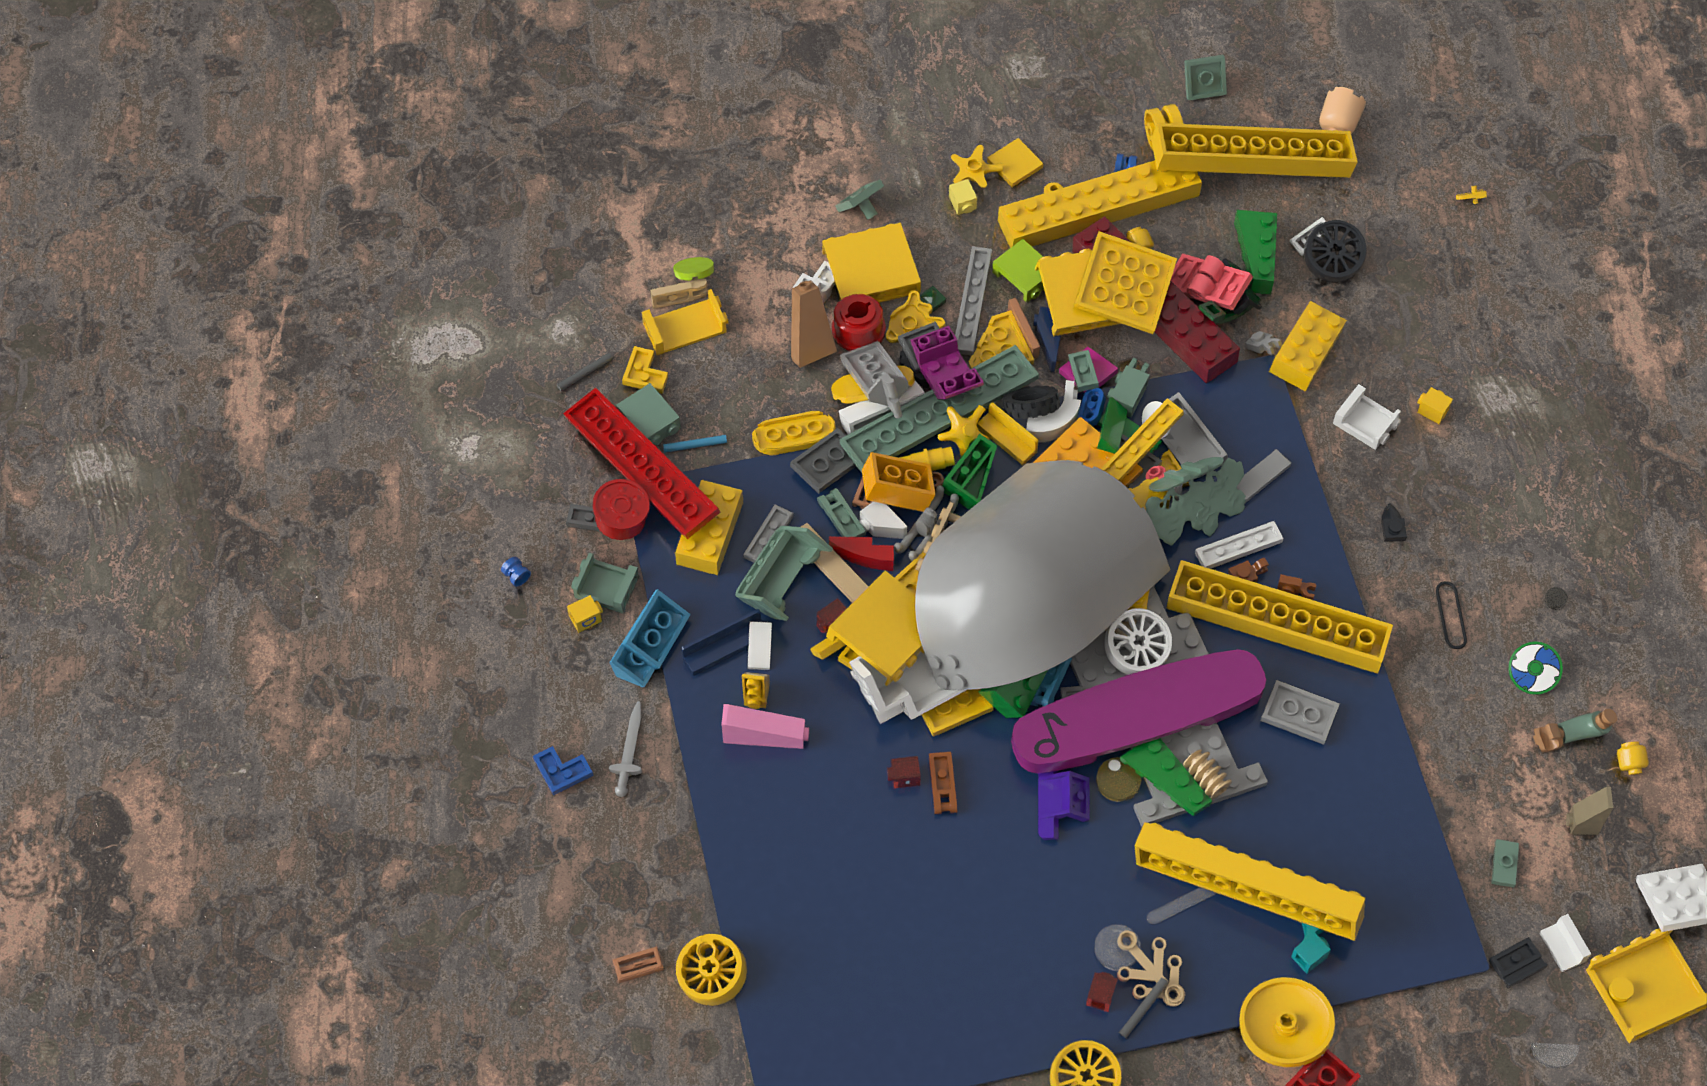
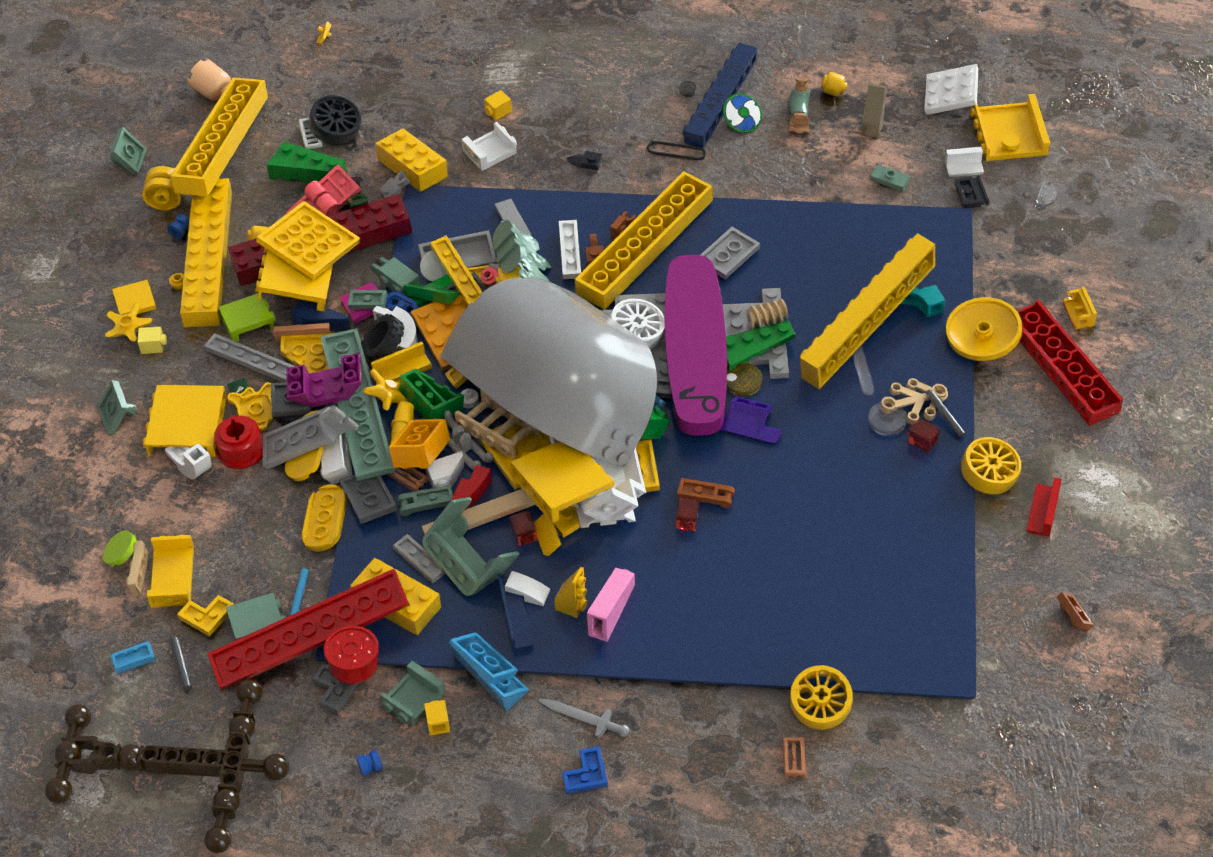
camera: 70 degrees left, 10 degrees down
medium nougat slope [791,280,837,368] -> none
none -> dark brown piece [45,679,289,854]
none -> dark azure plate [110,641,156,674]
none -> dark blue brick [683,43,757,149]

